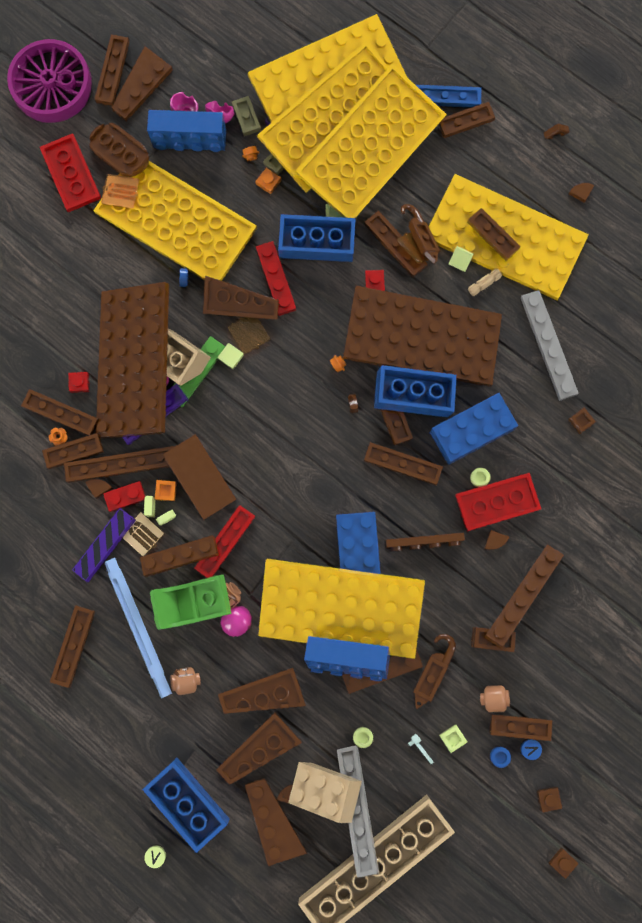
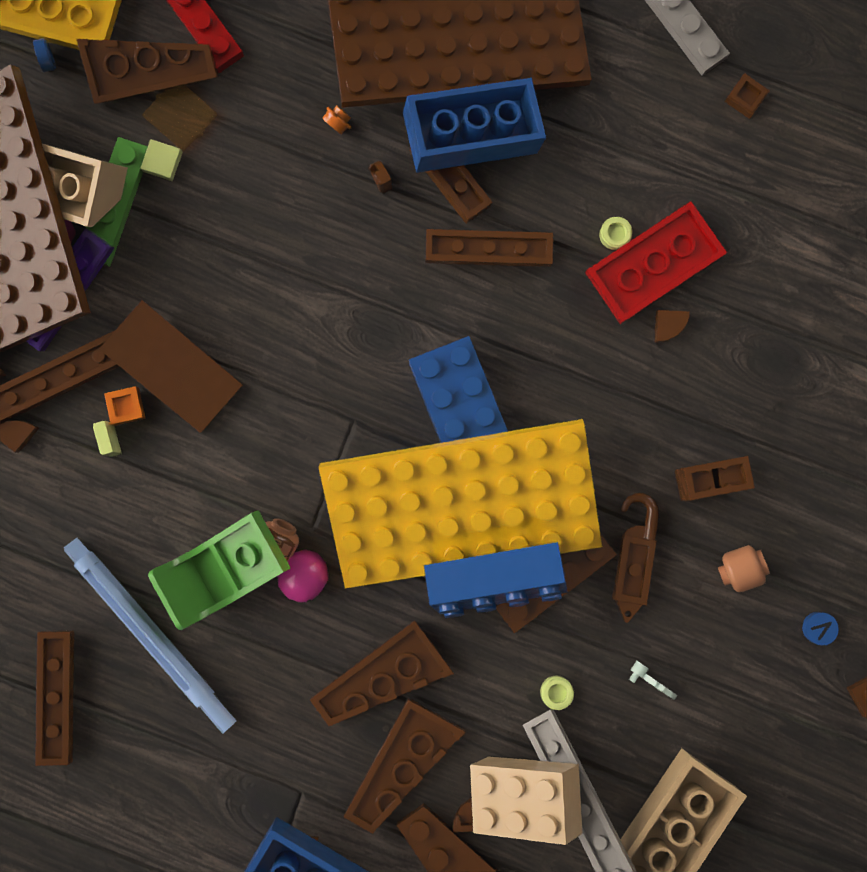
camera: 25 degrees left, 5 degrees up
dark purple tile [72,508,136,582] -> none
red plate [103,481,146,512] -> none
piece [123,512,165,556] -> none
reddish brown plate [140,535,219,577] -> none
yellowish green tile [156,510,176,526] -> none
nougat head [170,667,200,695] -> none
red plate [194,505,256,578] -> none
reddish brown plate [385,533,465,552] -> none
blue brick [430,393,518,465] -> none
yellowish green tile [439,724,467,753] -> none
reddish brown plate [485,544,564,649] -> none
reddish brown plate [490,714,552,741] -> none
blue tile [490,746,511,768] -> none

